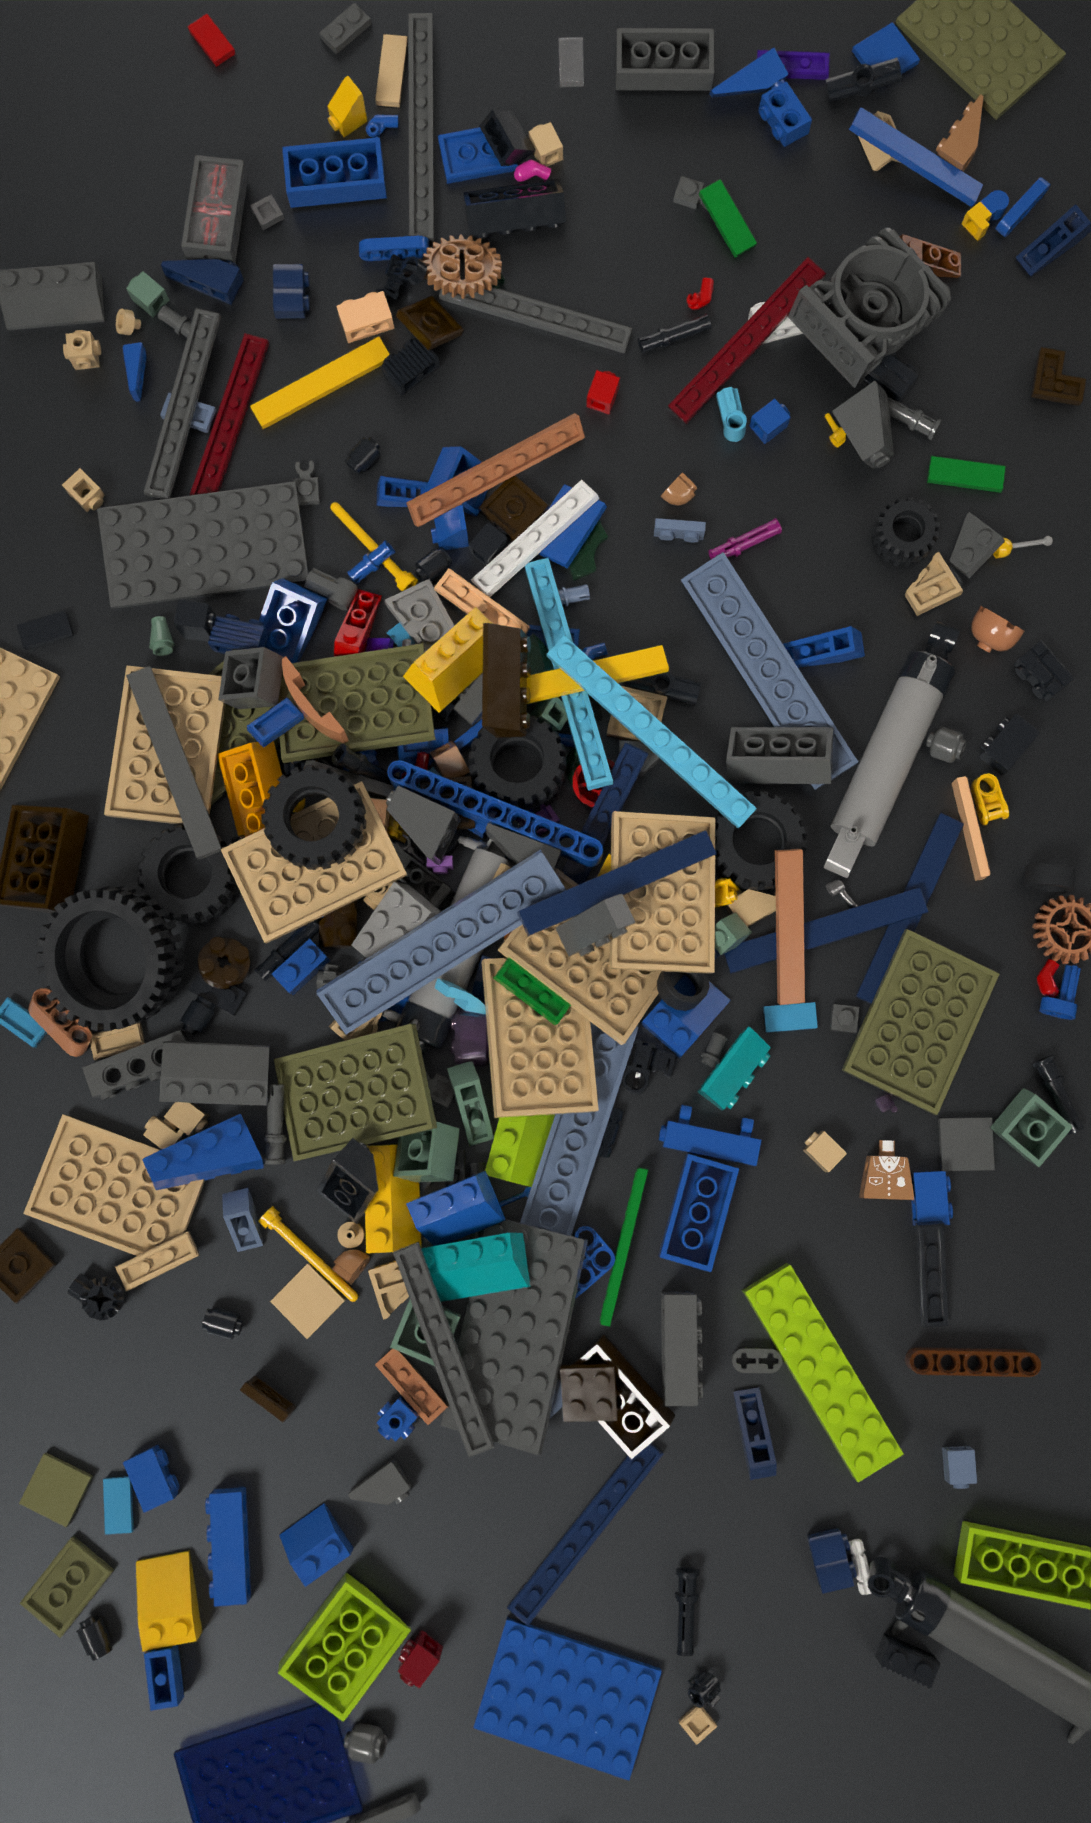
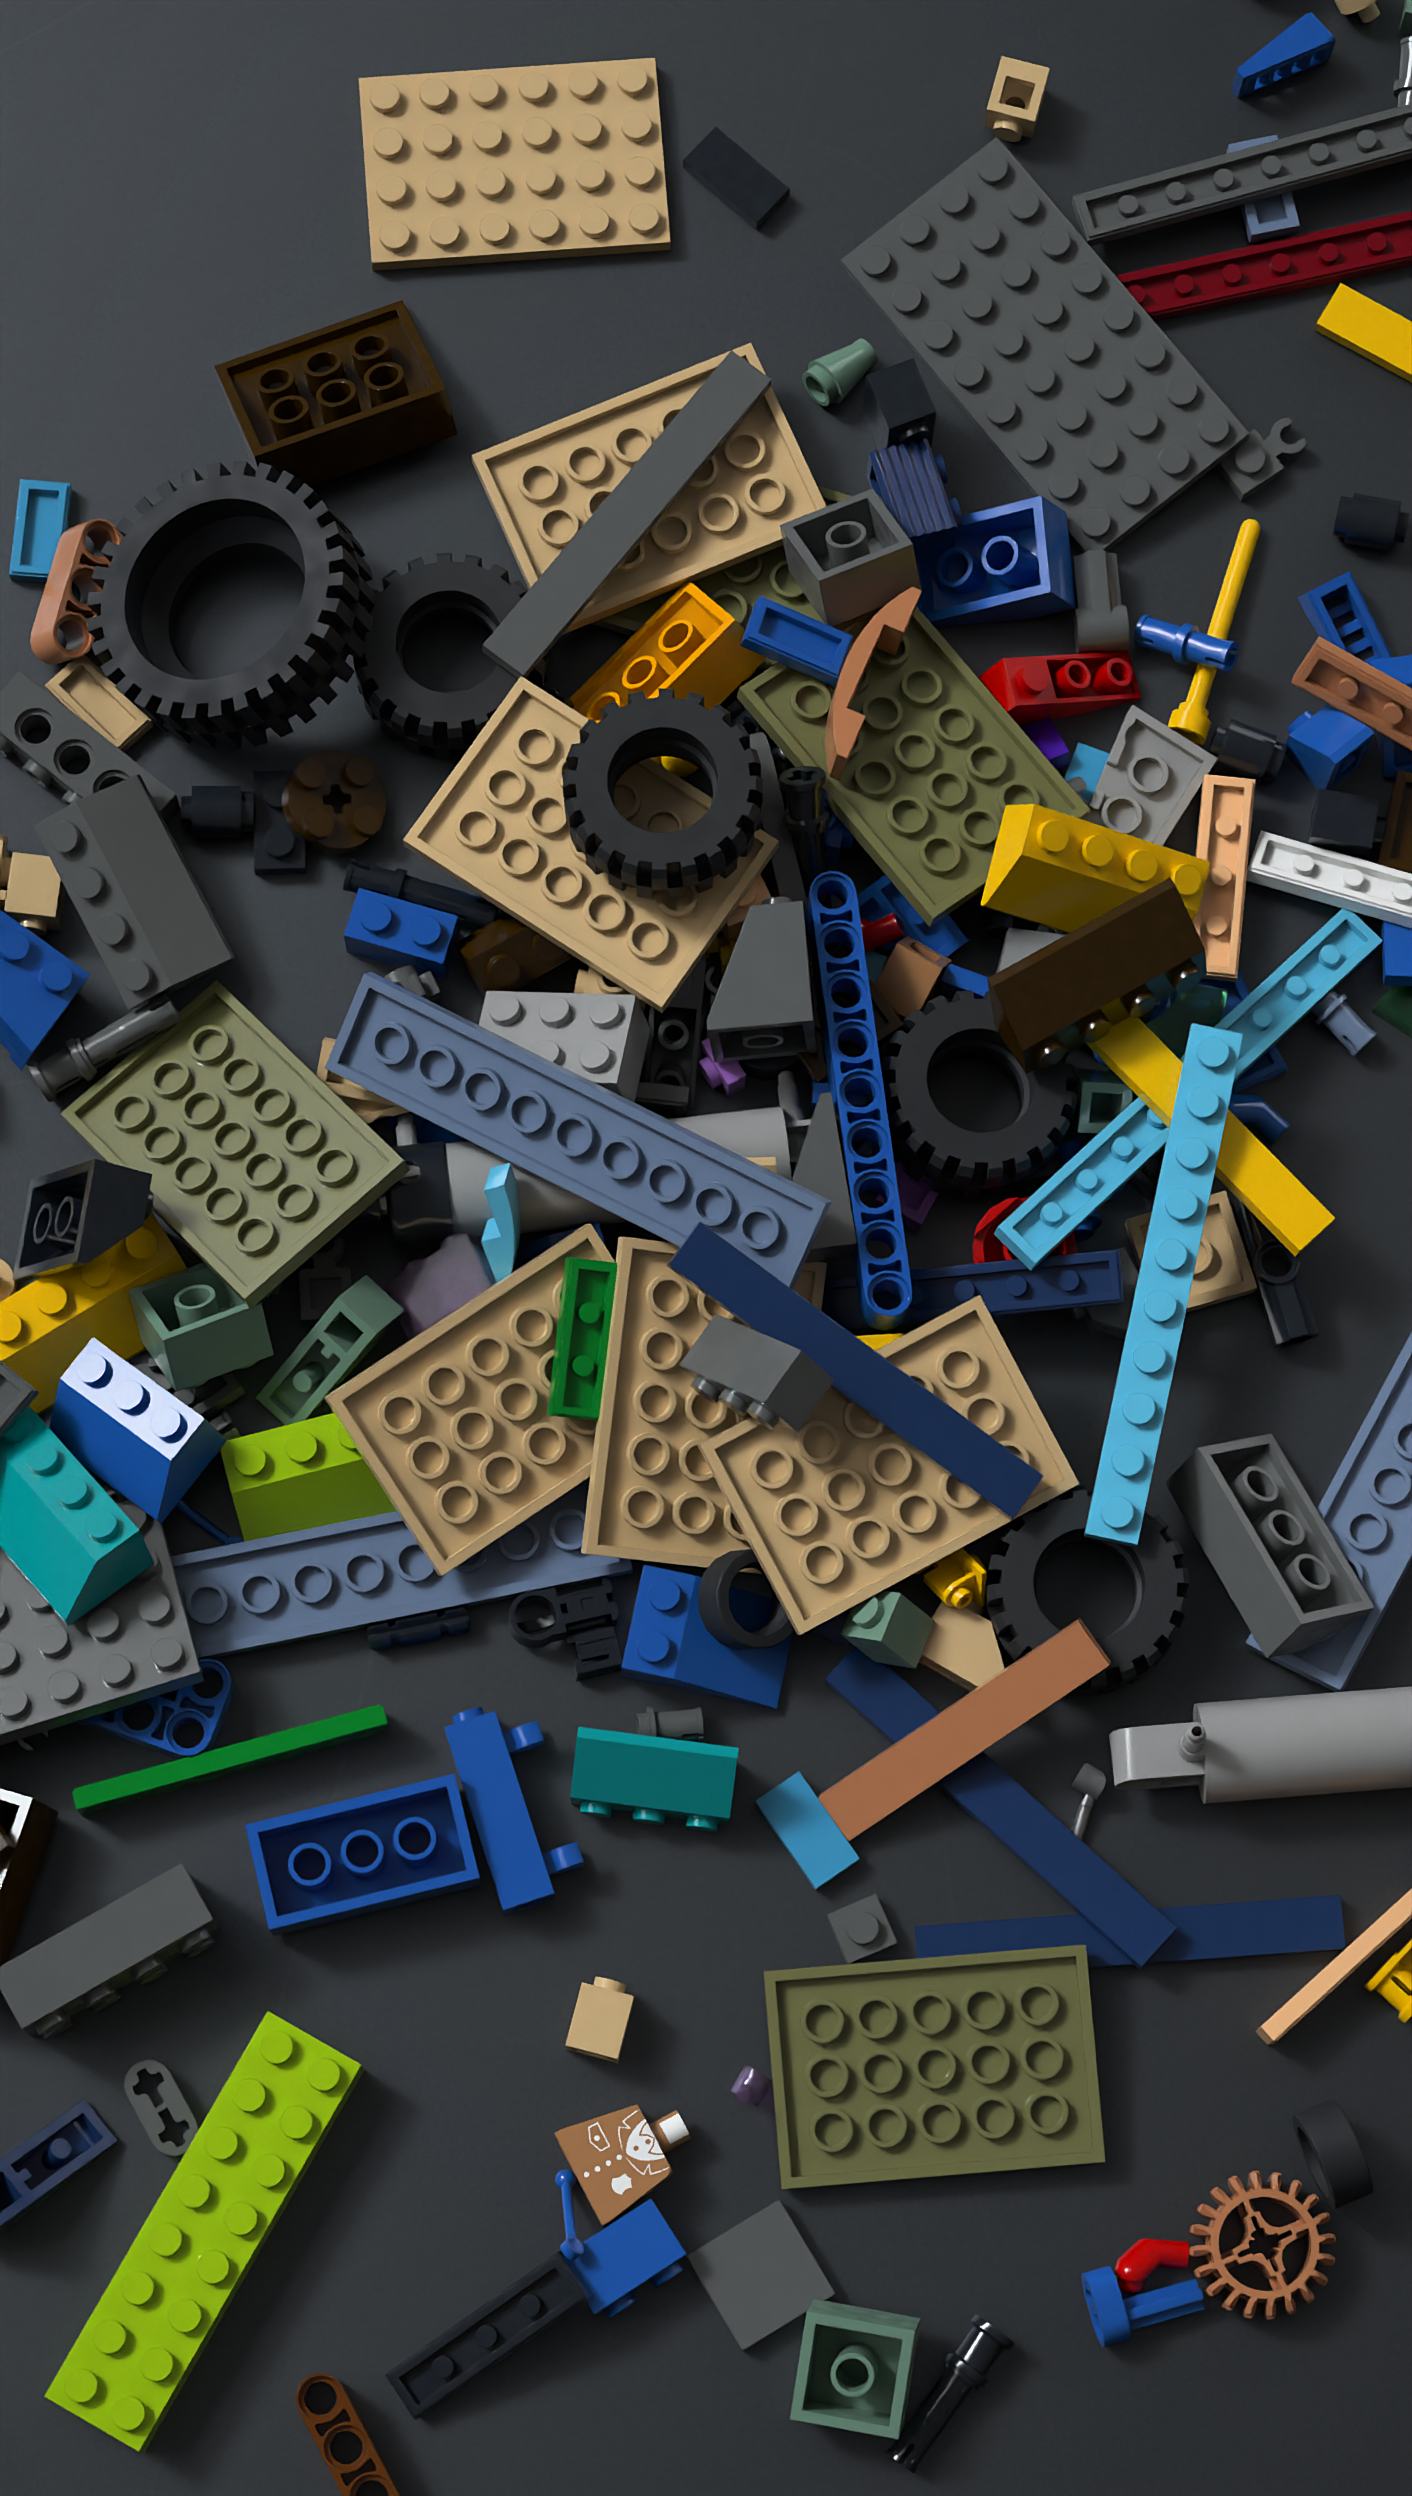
camera: 55 degrees right, 5 degrees down
none -> blue hinge [555,2169,584,2260]

